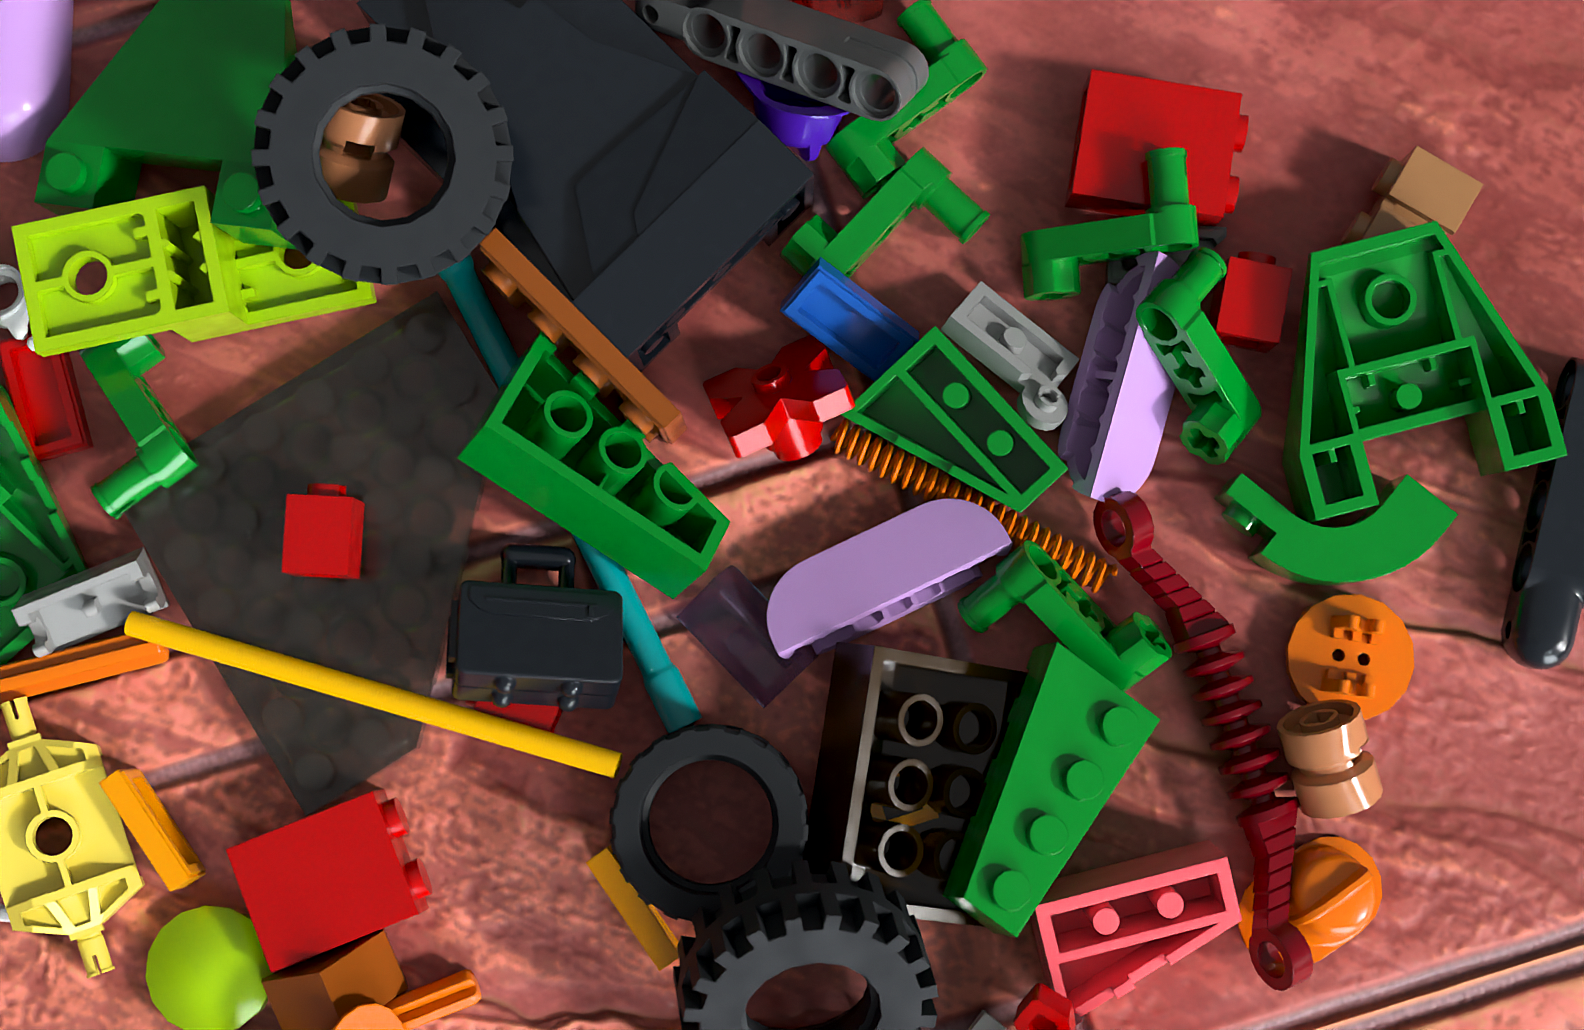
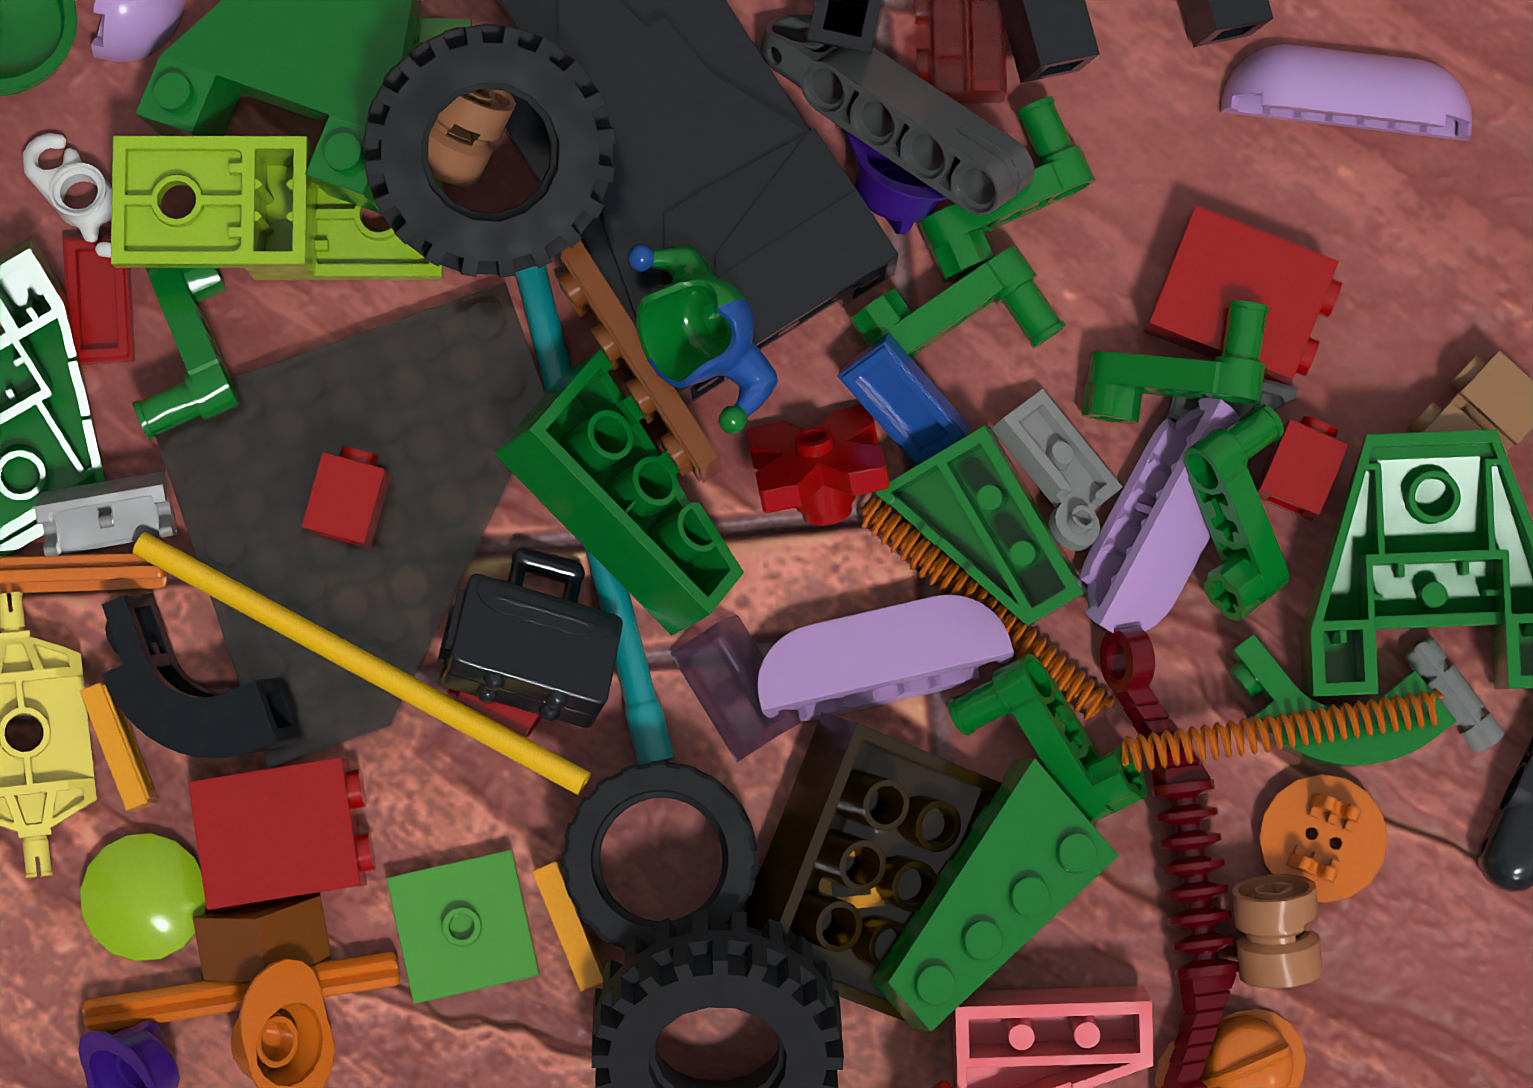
camera: 15 degrees right, 0 degrees up
none -> black arch [101,593,303,758]
none -> bright green plate [386,849,541,1004]
none -> green piece [628,243,778,434]
none -> orange piece [1122,688,1444,772]
none -> light grey axle [1405,638,1504,753]

